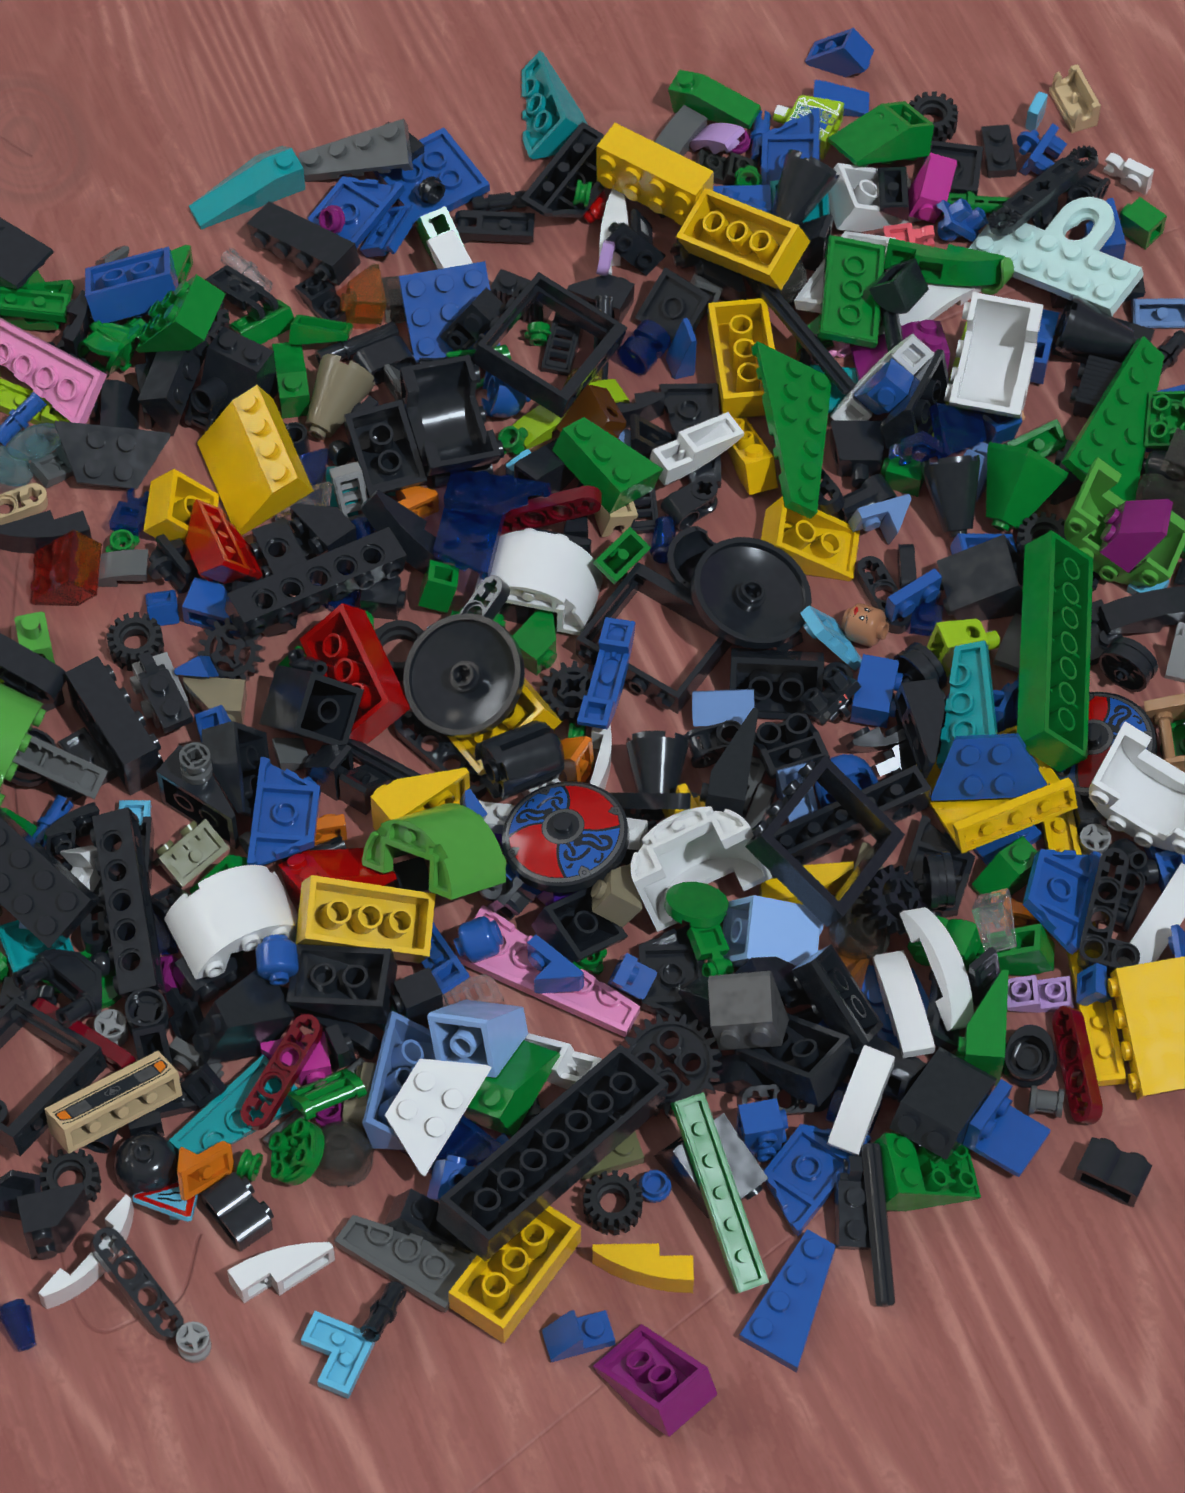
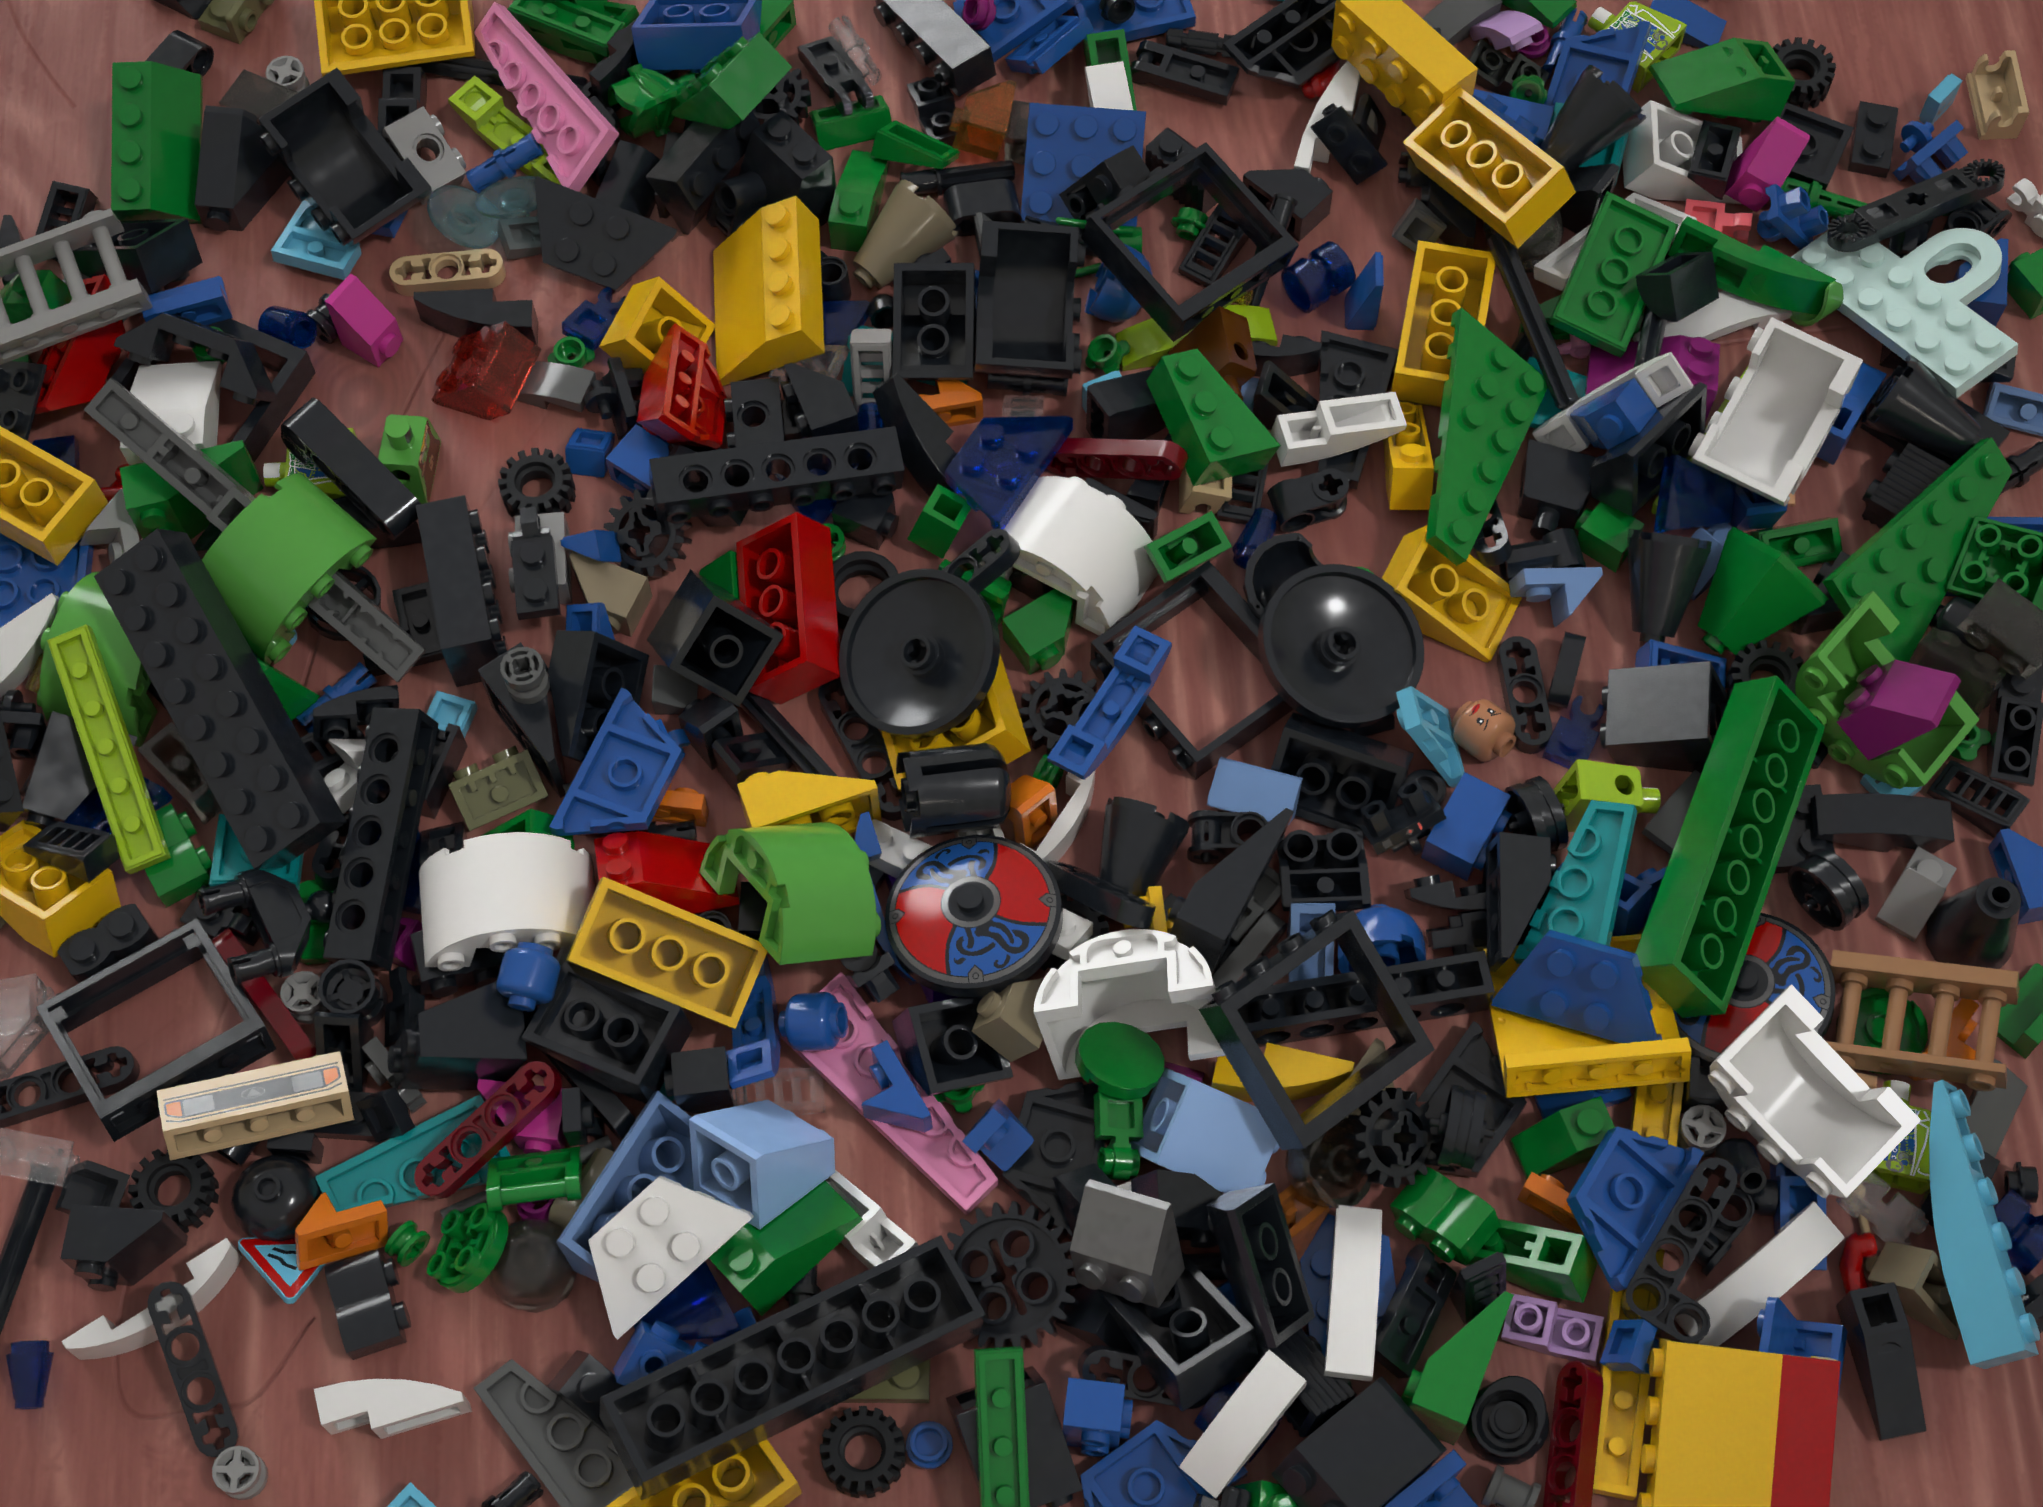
camera: 20 degrees right, 5 degrees up
black arm [288,648,328,675] -> none
clear blue wing [443,470,552,517] -> none
green bush [573,179,592,208] -> none
lavender tile [596,240,615,276] -> none
black plate [635,267,714,341] -> none
blue plate [884,568,942,622] -> none
clear blue plate [888,431,944,466] -> none
white slope [900,907,974,1031] -> none
clear slope [971,888,1017,952] -> none

